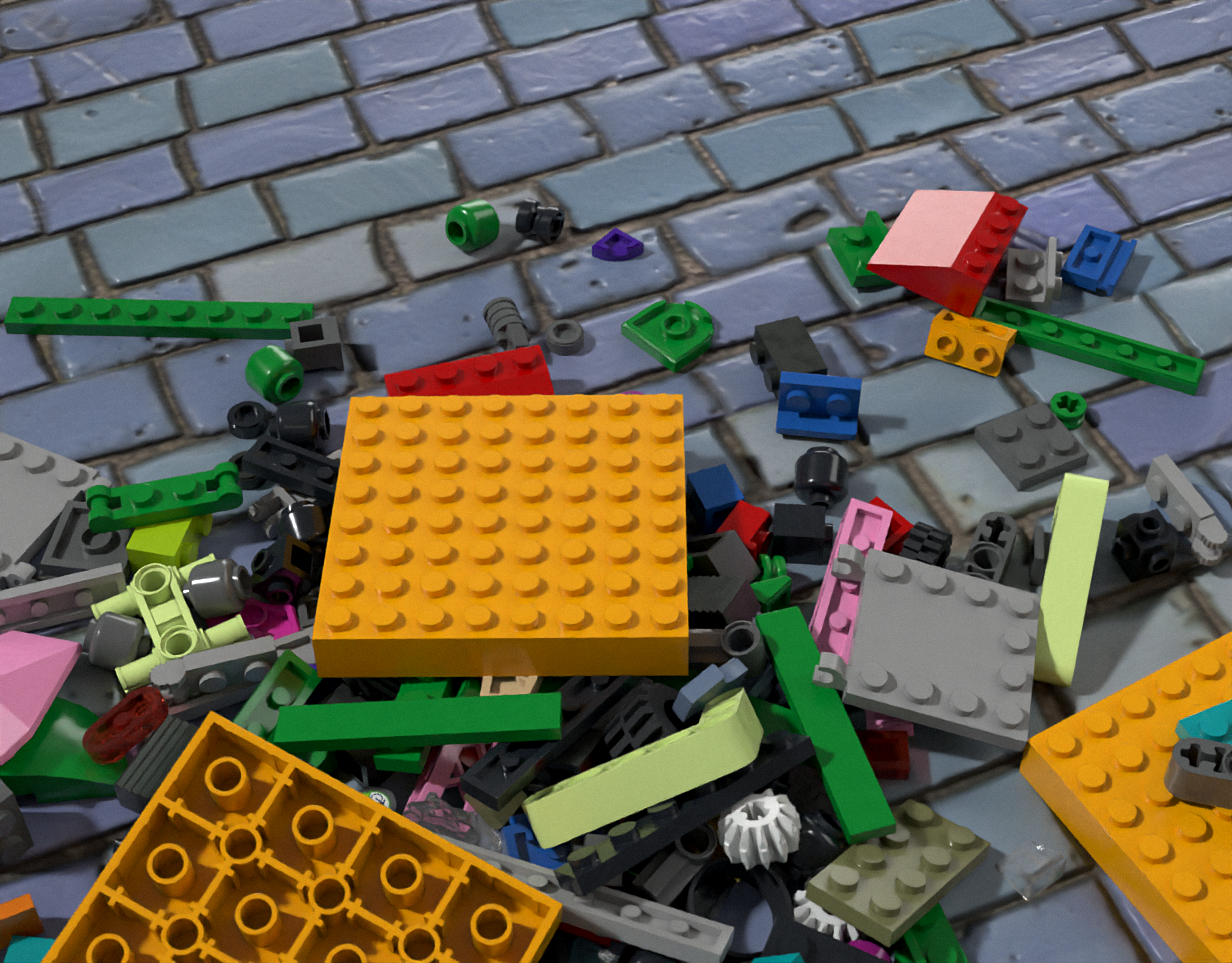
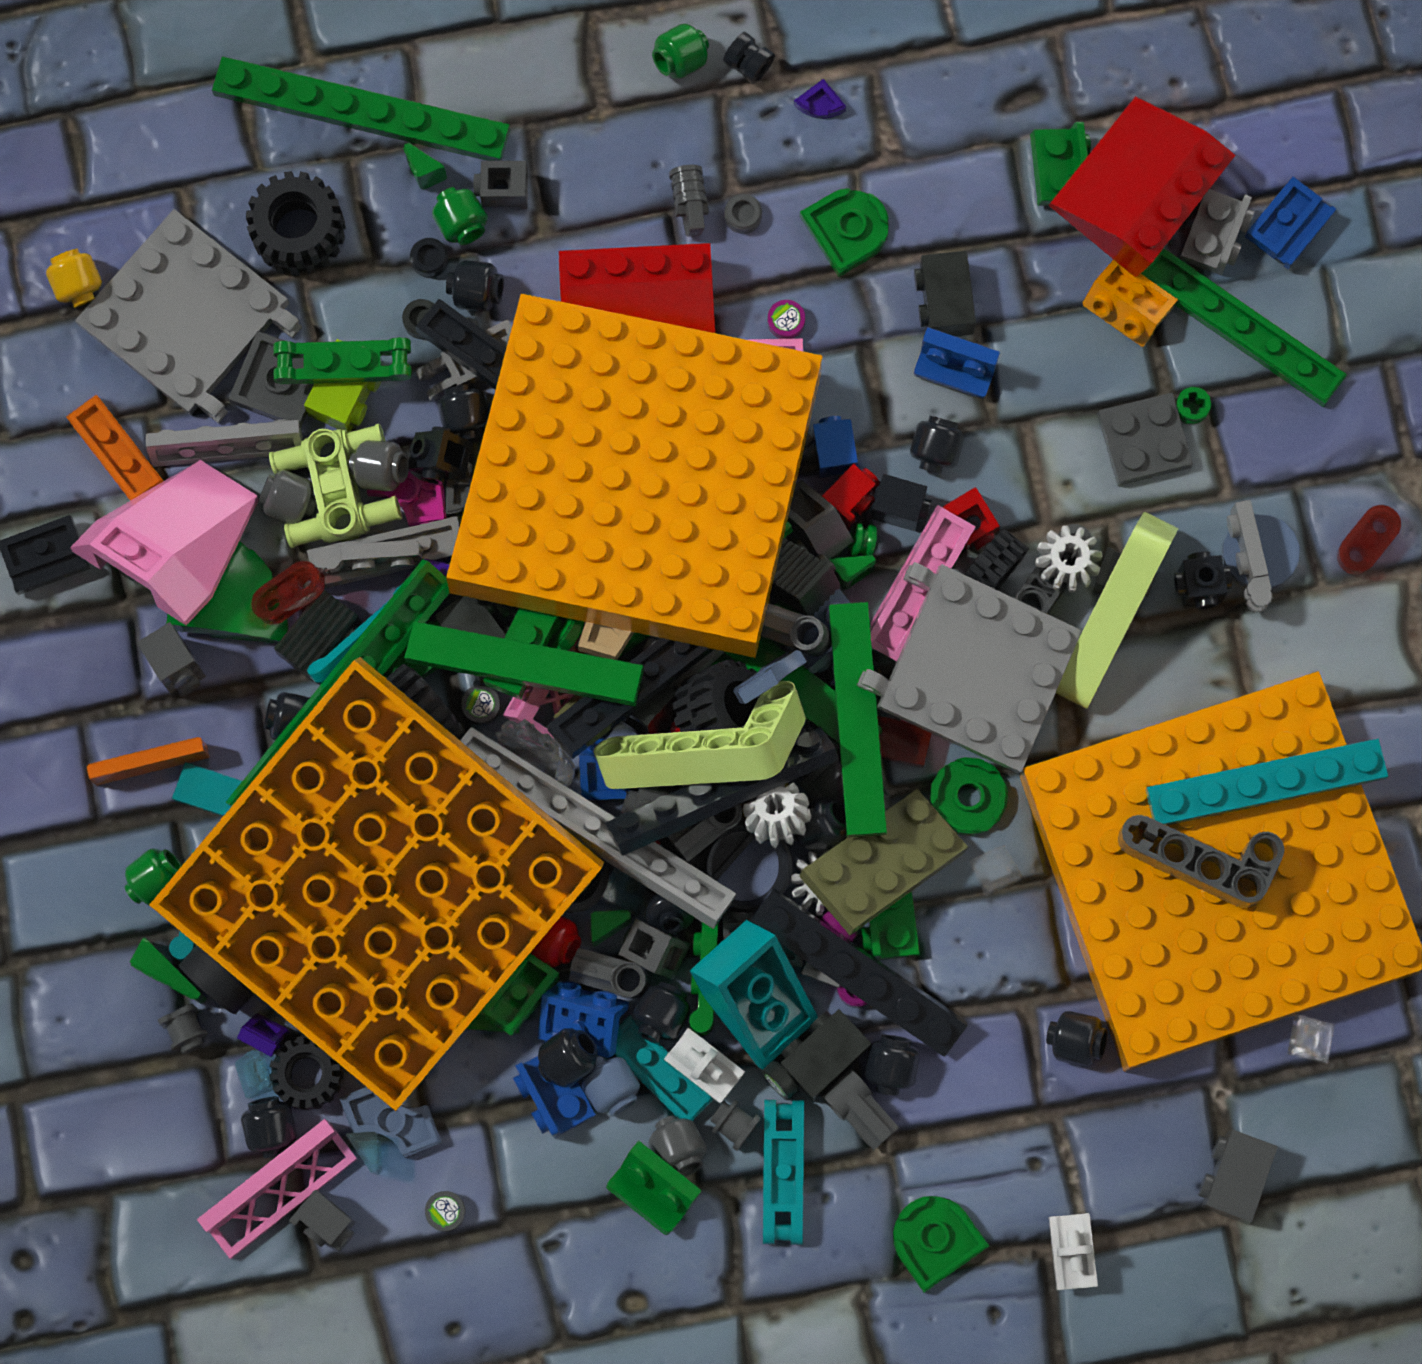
camera: 15 degrees right, 30 degrees up
none -> black tyre [246,171,346,276]
none -> green slope [403,143,447,190]
none -> green tile [930,757,1008,836]
none -> white gear [1035,525,1102,593]

